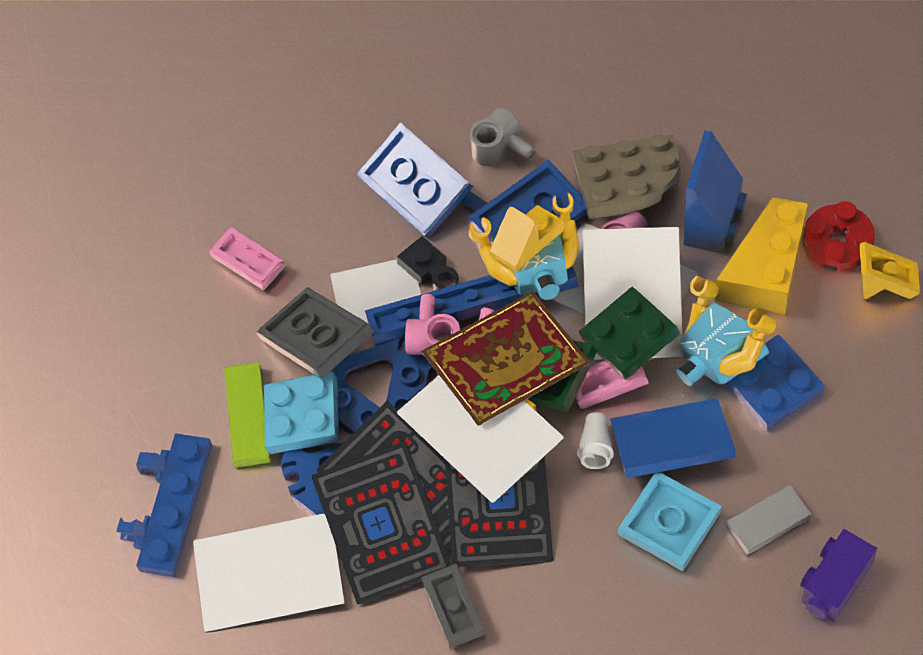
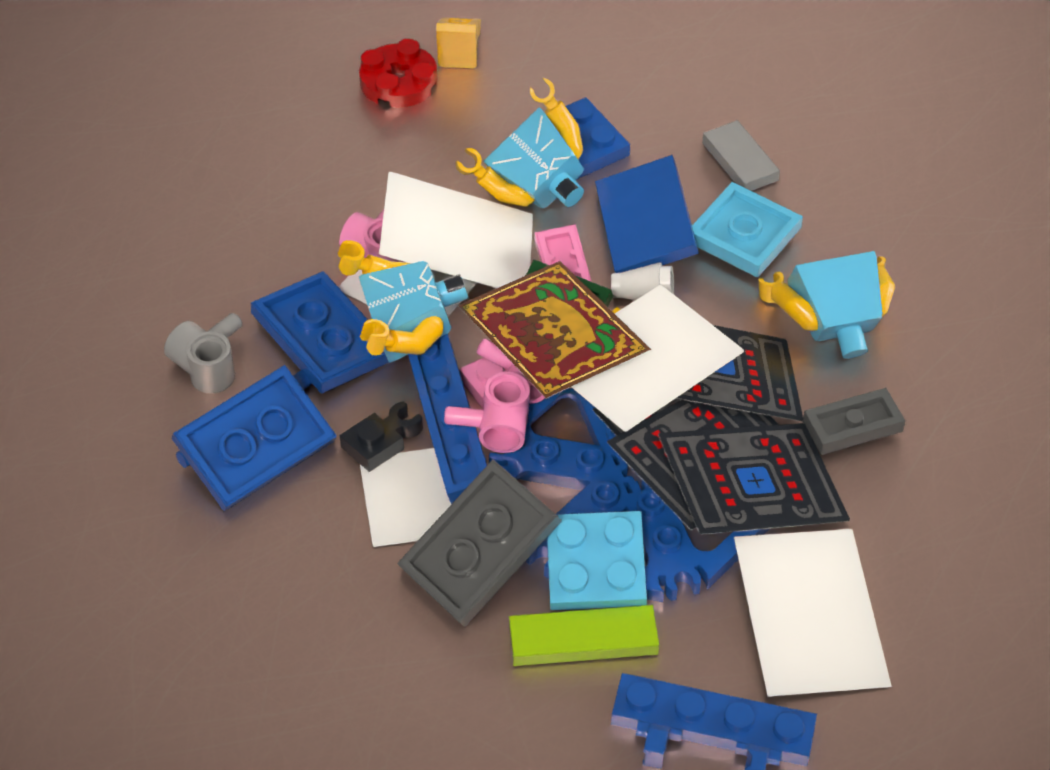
camera: 95 degrees left, 10 degrees down
bright pink plate [209,226,286,291] -> none
yellow slope [490,205,565,272] -> none
dark tan plate [572,135,681,220] -> none
dark green plate [578,286,680,380] -> none
blue slope [683,130,747,254] -> none
yellow wedge [715,197,808,314] -> none
dark purple brick [800,529,877,622] -> none
none -> medium azure torso [758,251,895,359]

